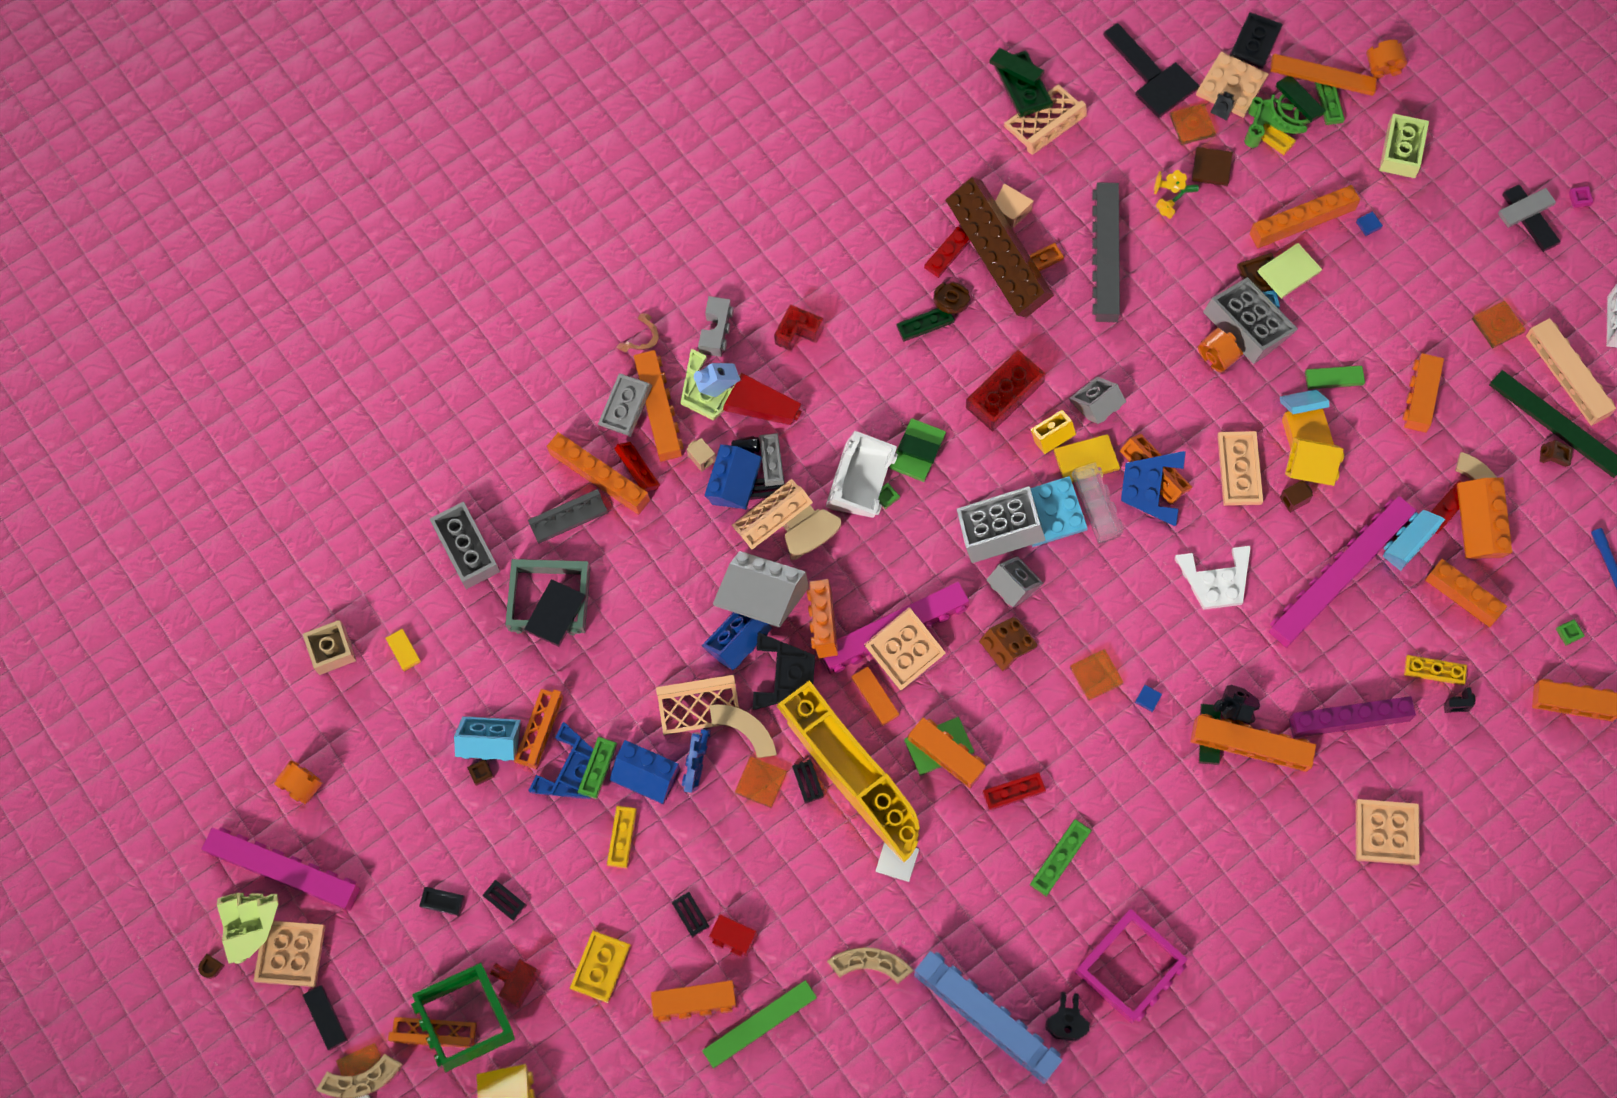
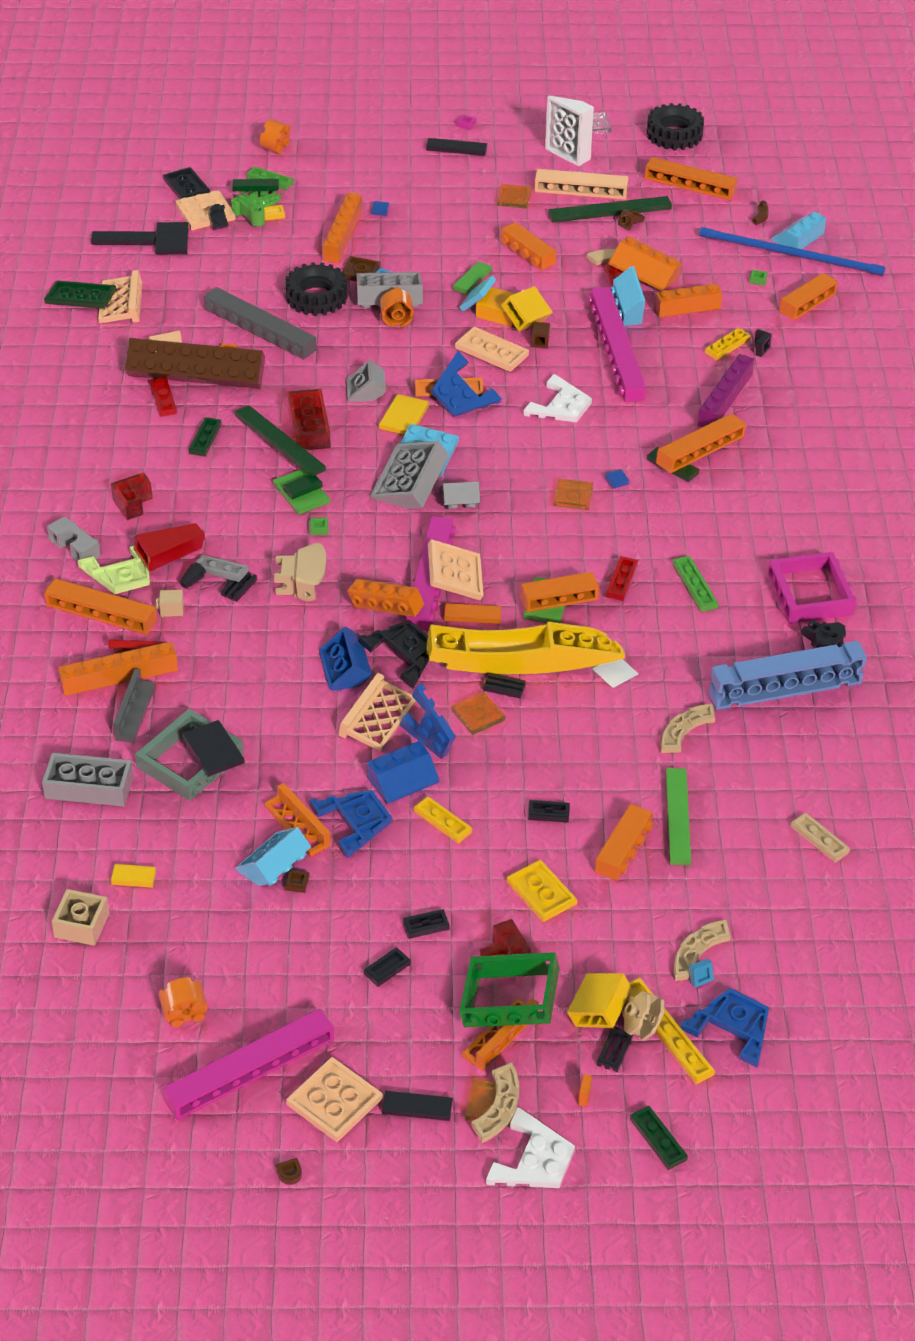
camera: 60 degrees left, 25 degrees down
yellowish green brick [217,893,278,964] -> none
bright green tile [578,737,617,799] -> none
light grey tile [598,373,652,437] -> none
nougat helmet [616,313,659,352] -> none
light blue torso [694,363,740,397] -> none
blue slope [704,444,762,510] -> none
tan tile [709,705,777,758] -> none
red brick [709,914,758,957] -> none
light grey slope [713,551,809,627] -> none
light nougat fence [732,479,813,550] -> none
white windscreen [826,431,898,518] -> none
reddish brown tile [933,282,970,314] -> none
dark orange bracket [979,617,1037,671] -> none
dark green tile [990,48,1044,86] -> none
yellow brick [1031,410,1076,454] -> none
clear brick [1071,462,1124,544] -> none
yellow plant [1154,170,1199,219] -> none
tile [1170,103,1216,145] -> none
reddish brown tile [1192,147,1233,186] -> none
black hinge [1213,685,1260,724] -> none
yellowish green tile [1257,243,1322,299] -> none
orange tile [1270,54,1377,96] -> none
light nougat plate [1356,799,1419,865] -> none
yellowish green brick [1379,114,1429,178] -> none
light grey tile [1498,188,1556,228] -> none
none -> dark green tile [235,405,326,477]
none -> black tyre [285,262,348,316]

